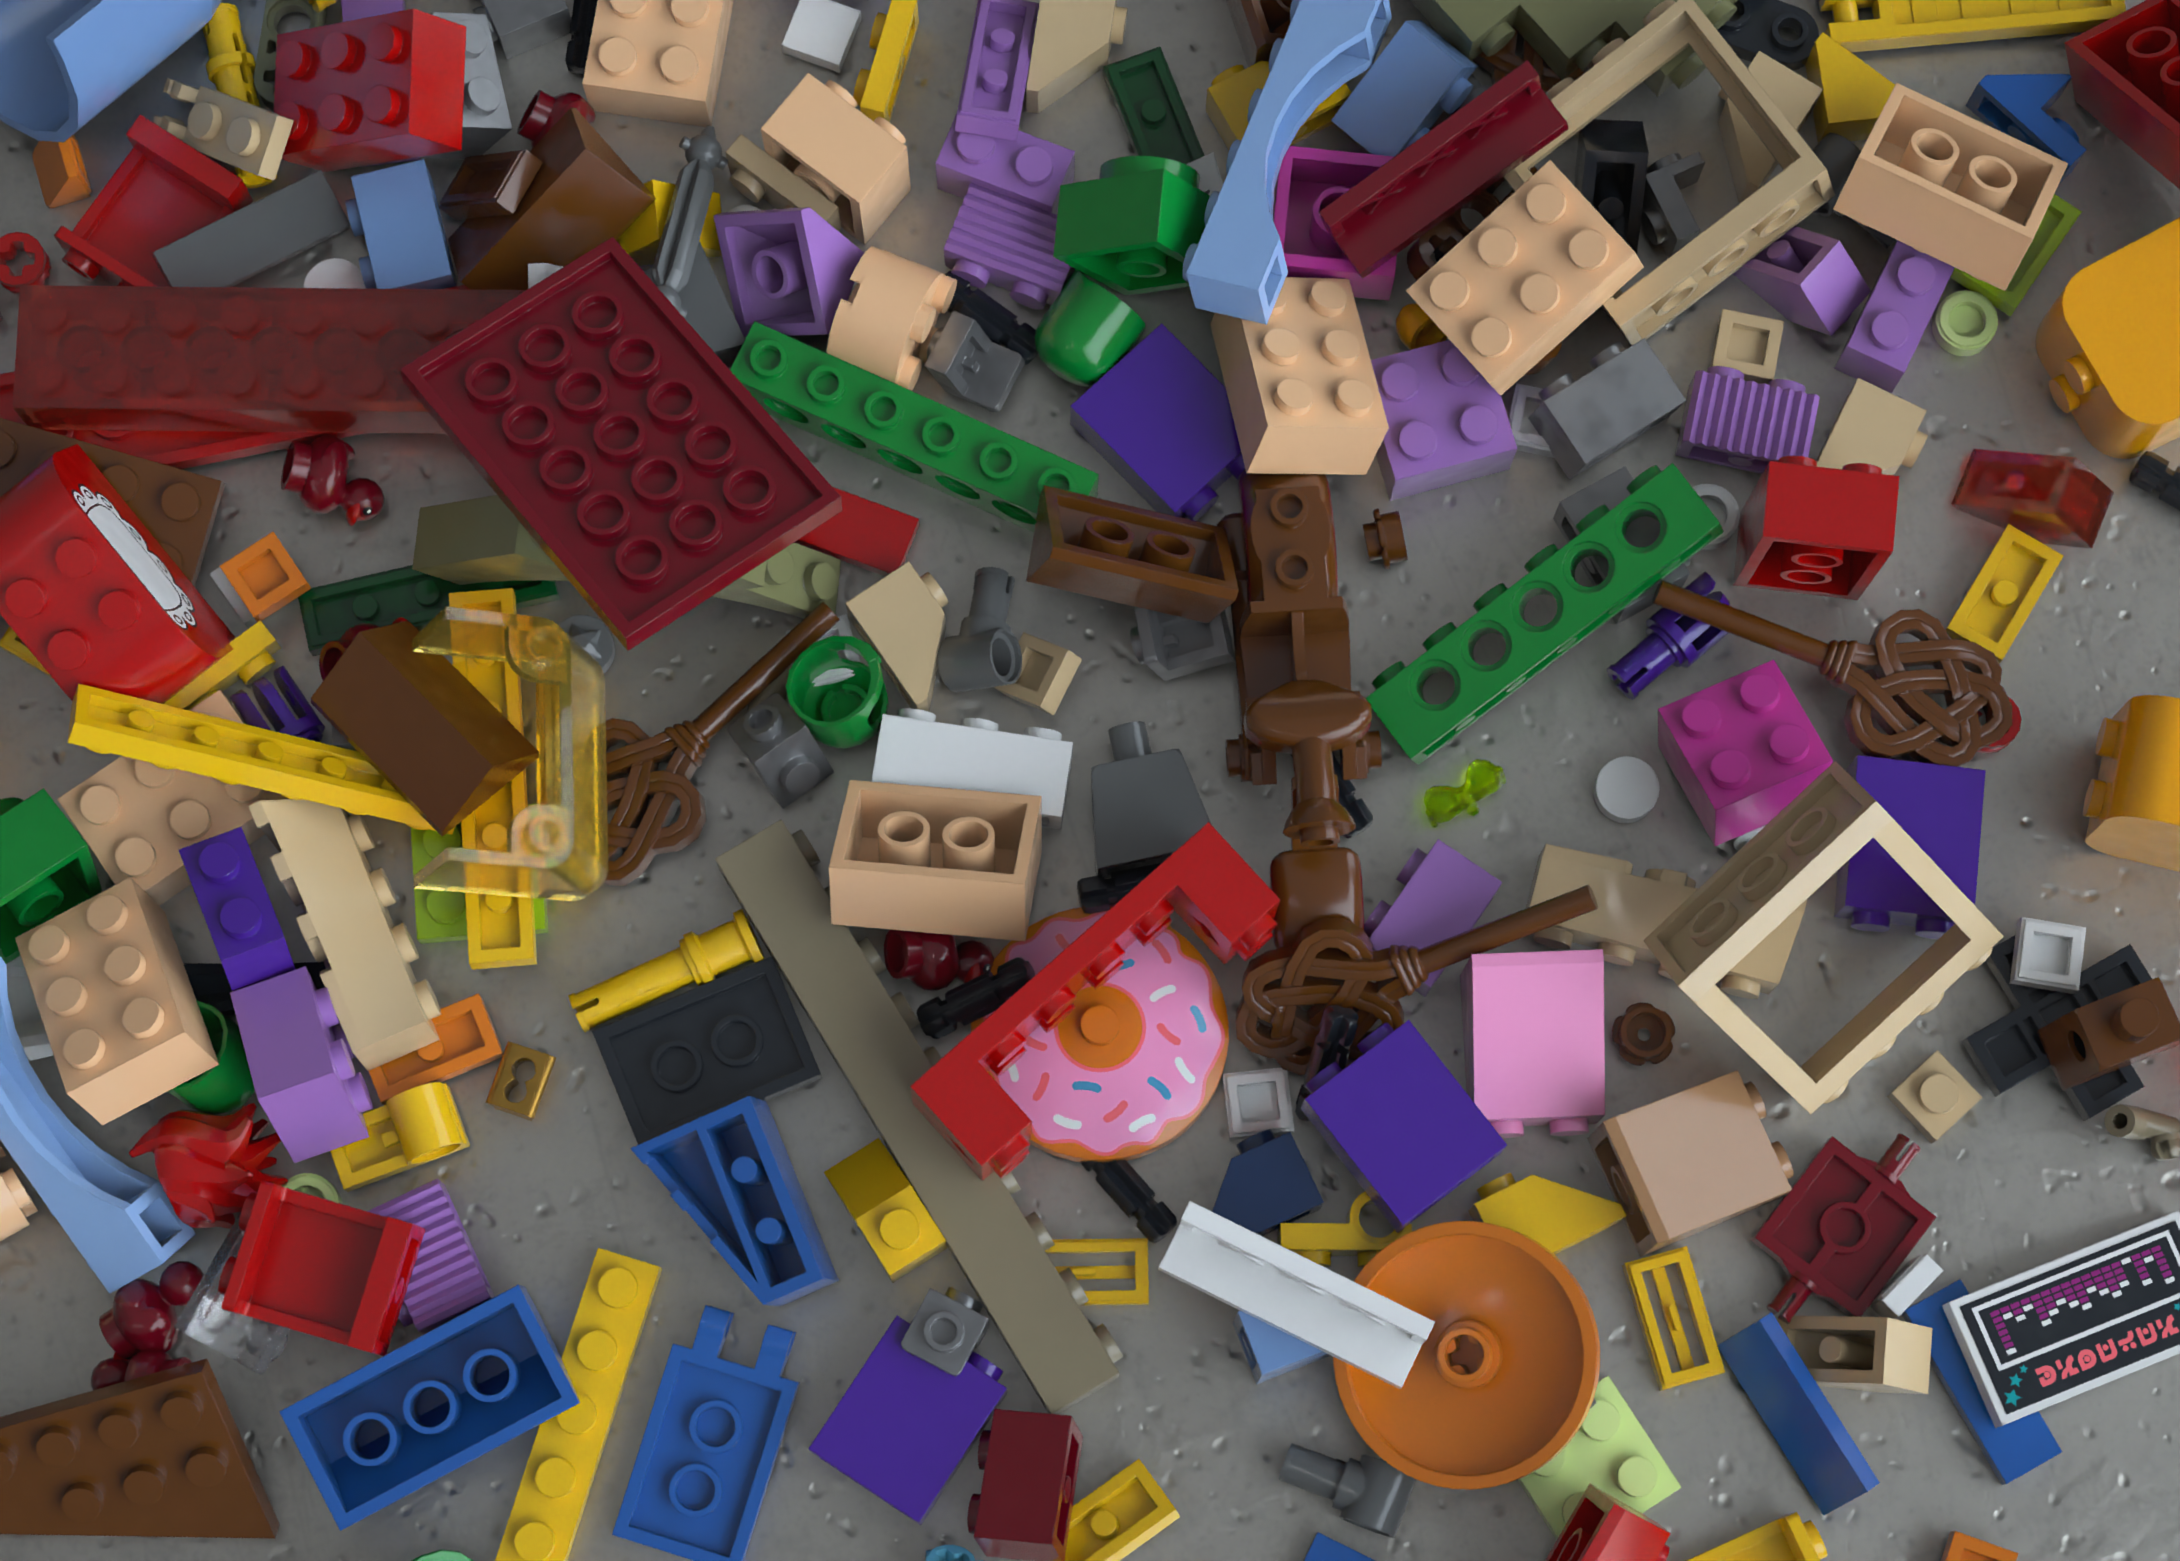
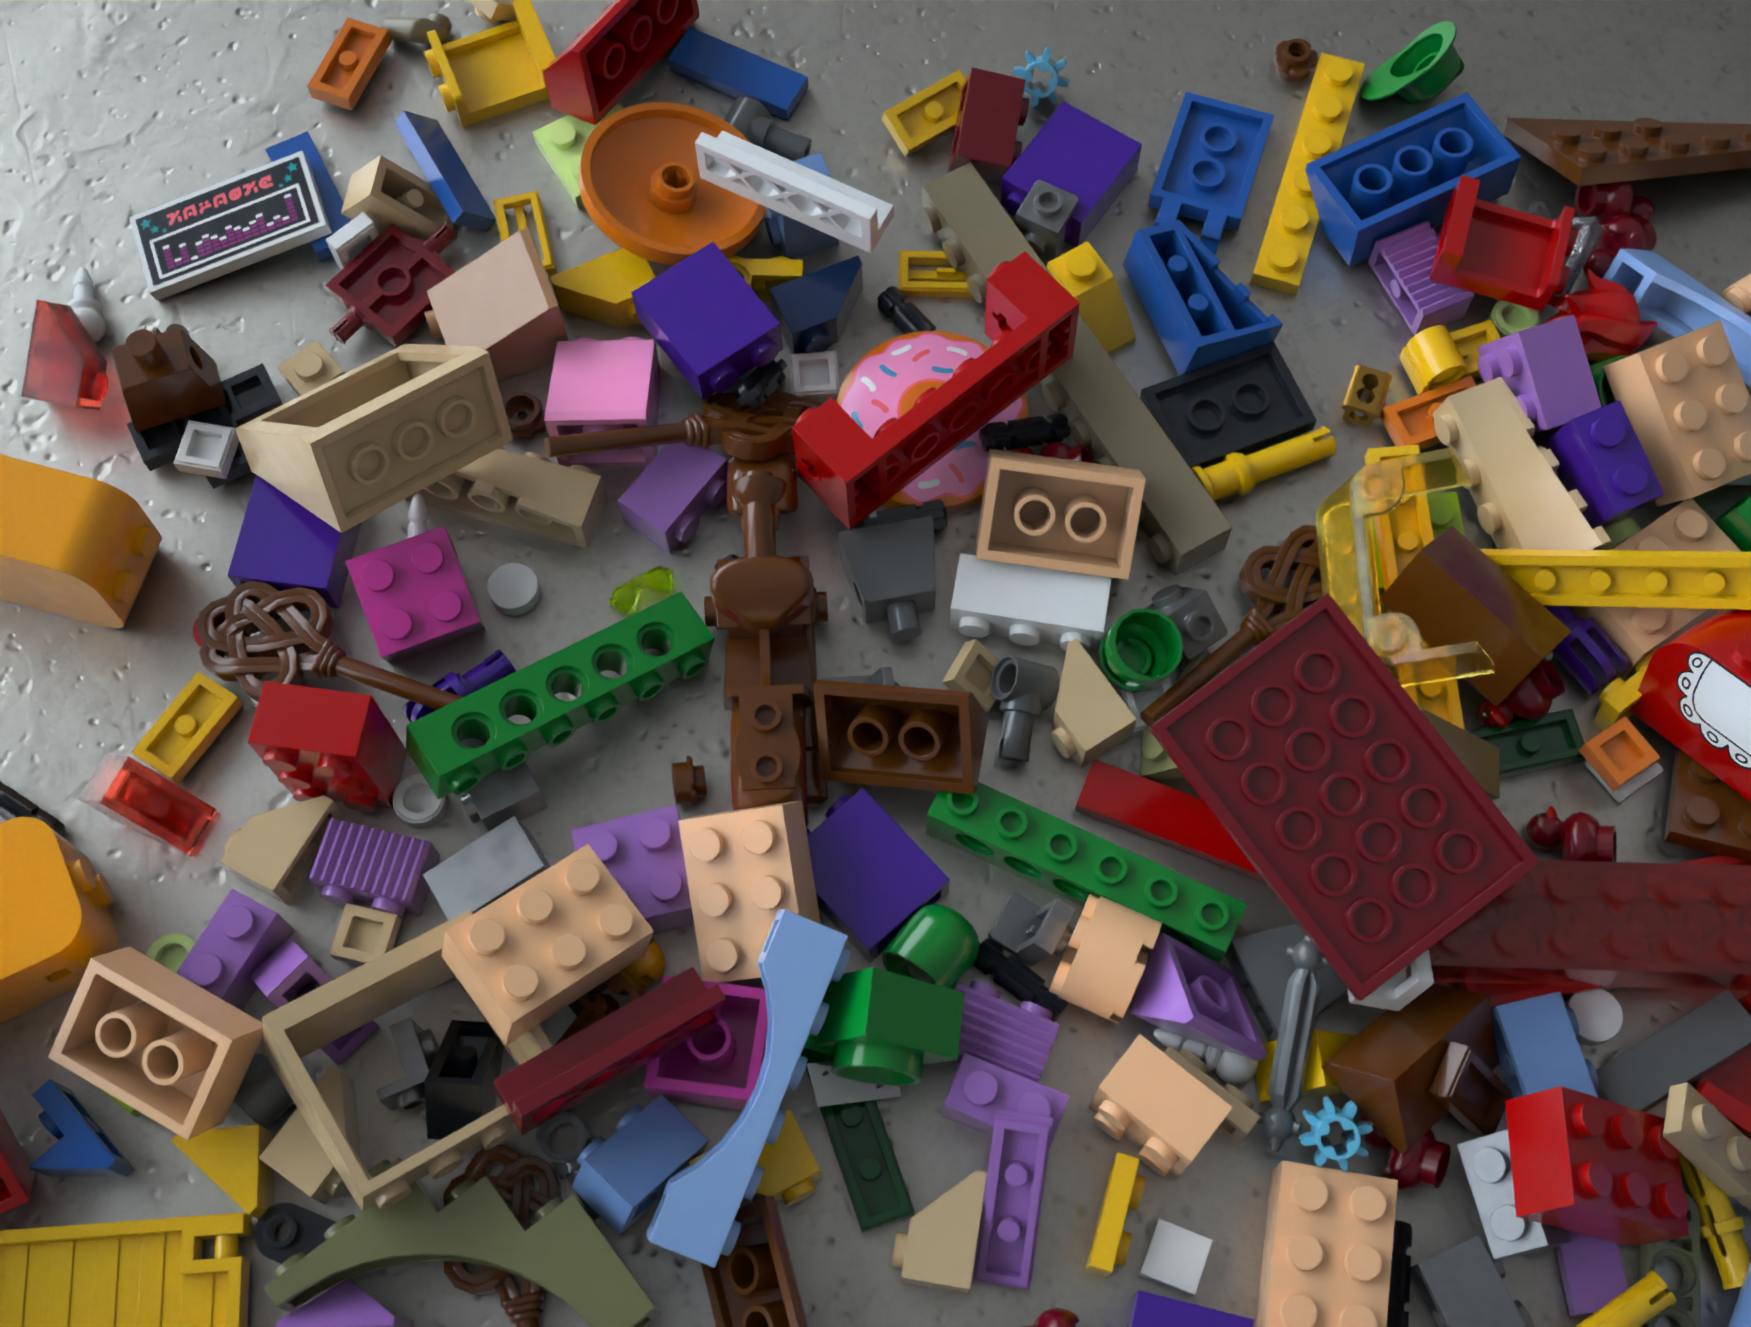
camera: 175 degrees left, 10 degrees down
none -> medium azure gear [1299,1096,1373,1172]

